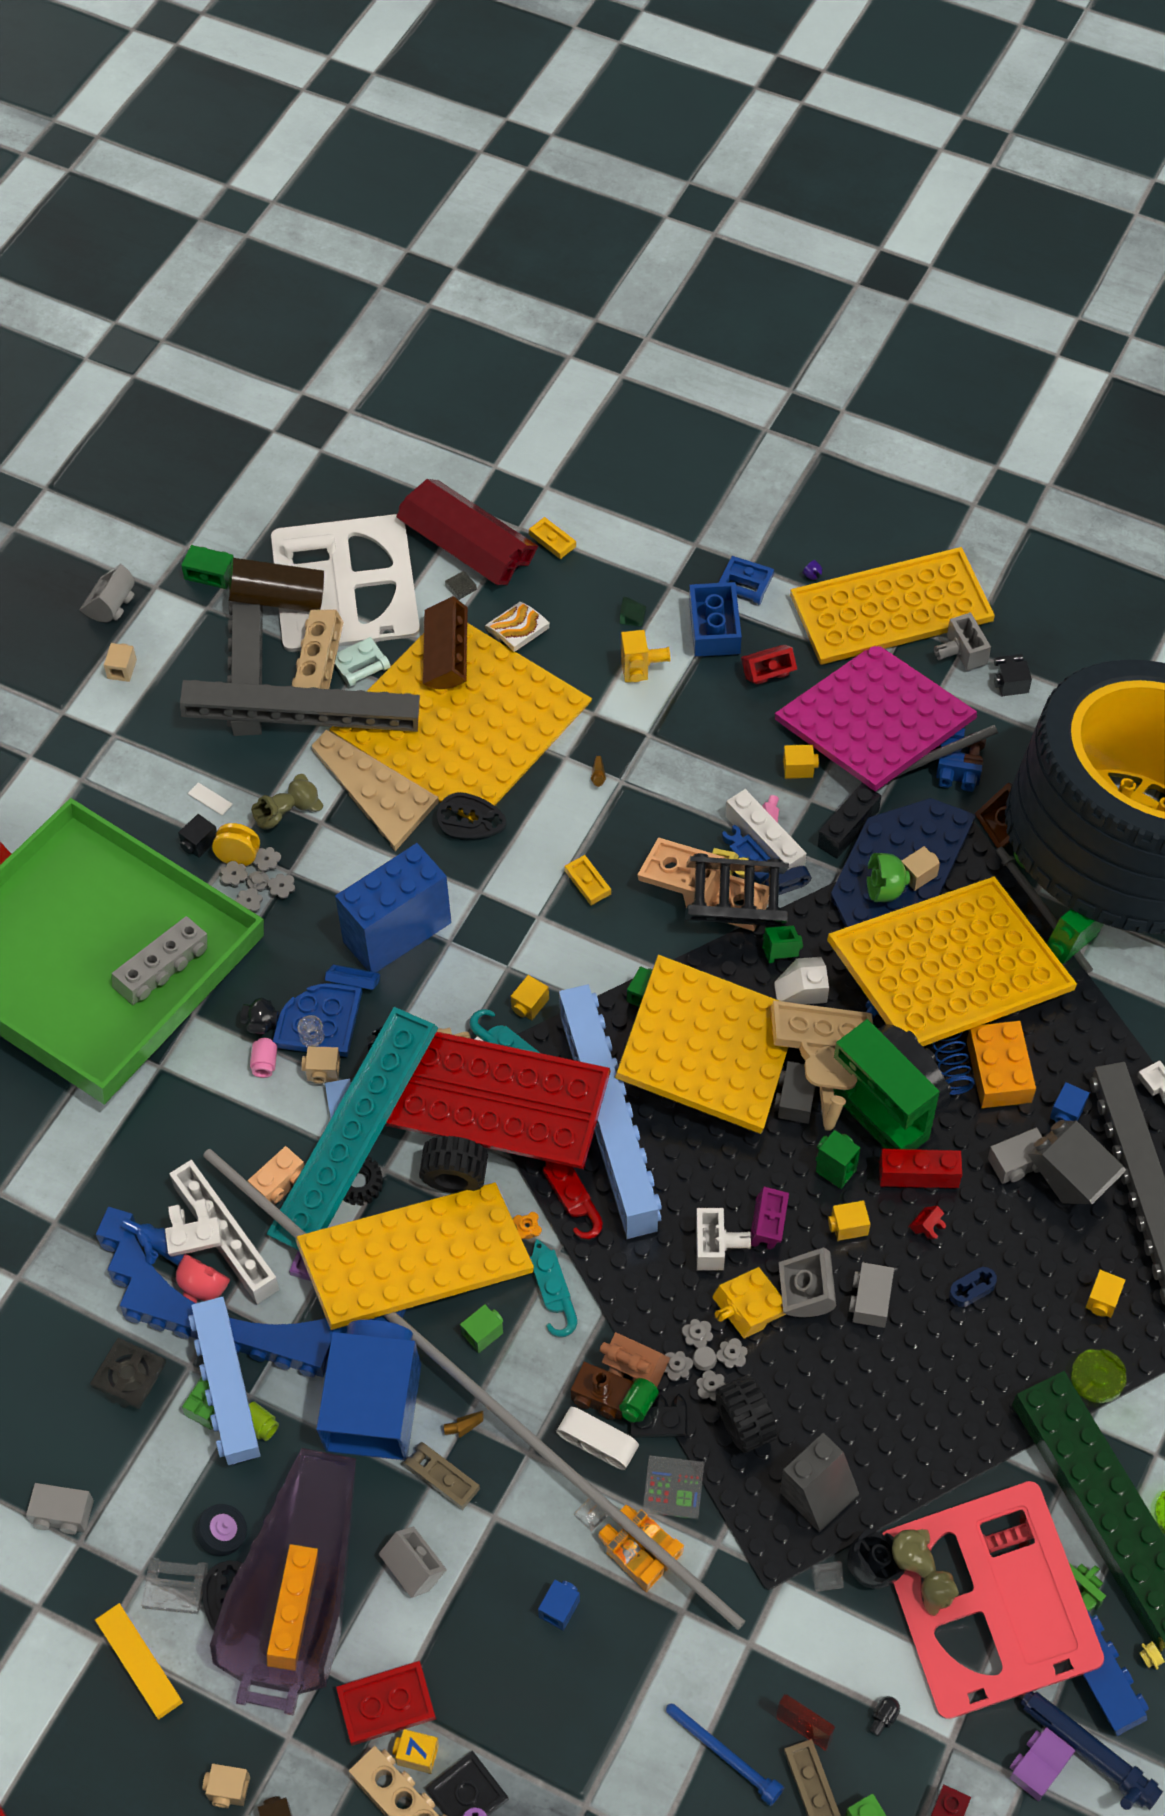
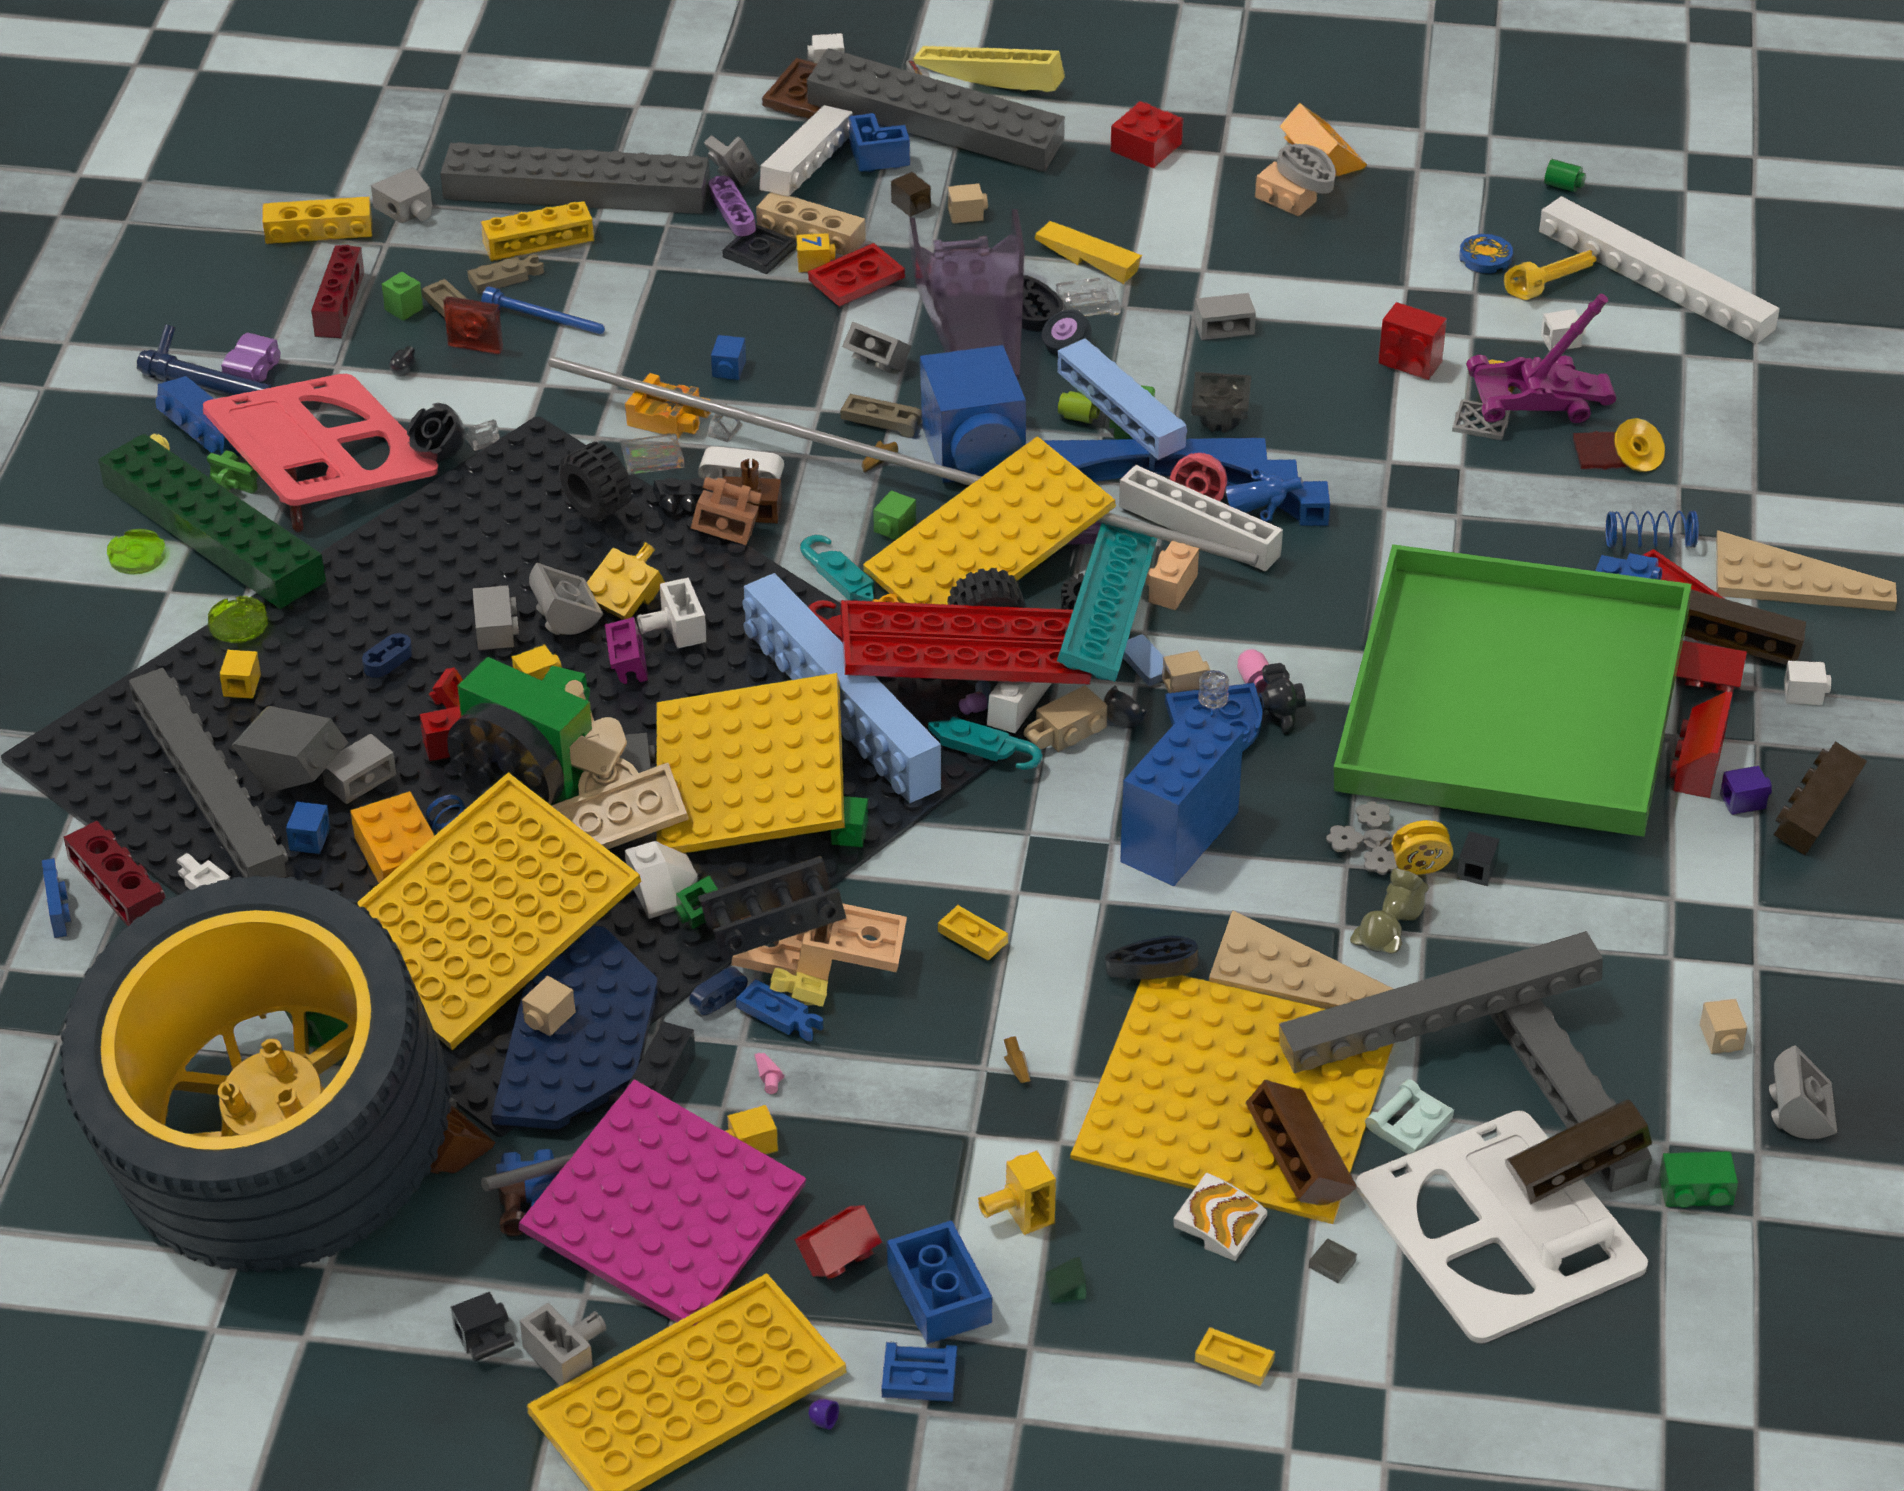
camera: 160 degrees right, 15 degrees down
light grey brick [112,916,207,1005] -> none
white plate [165,1199,223,1257] -> none
white sticker [188,782,233,815] -> none
light orange brick [267,1544,318,1671] -> none
tan brick [292,610,344,689] -> none
dark red panel [396,479,538,585] -> none
yellow brick [511,975,549,1021] -> none
green brick [619,1378,659,1422] -> none
light grey plant [664,1319,747,1401] -> none
white brick [725,789,807,870] -> none
dark grey slope [780,1433,859,1532] -> none
bright green cylinder [867,853,910,902] -> none
olive animal [892,1529,959,1616] -> none

